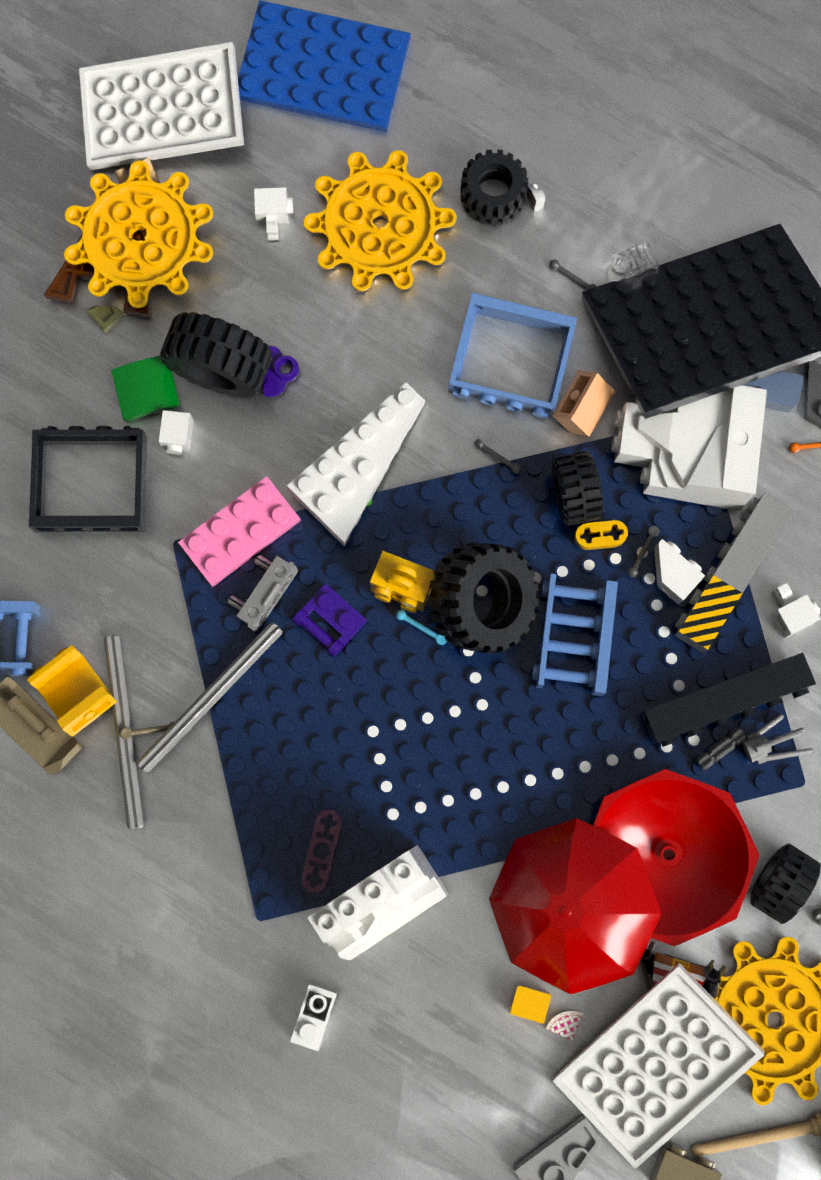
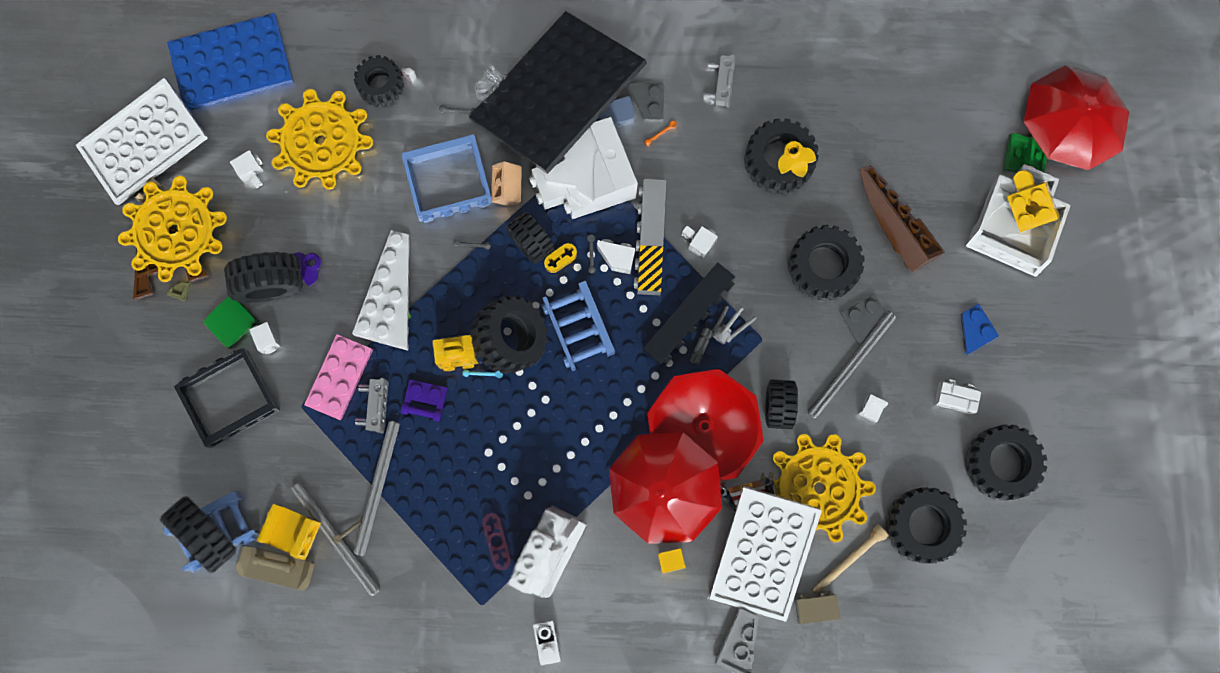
camera: 30 degrees left, 0 degrees up
white tile [545,1010,583,1040] -> none

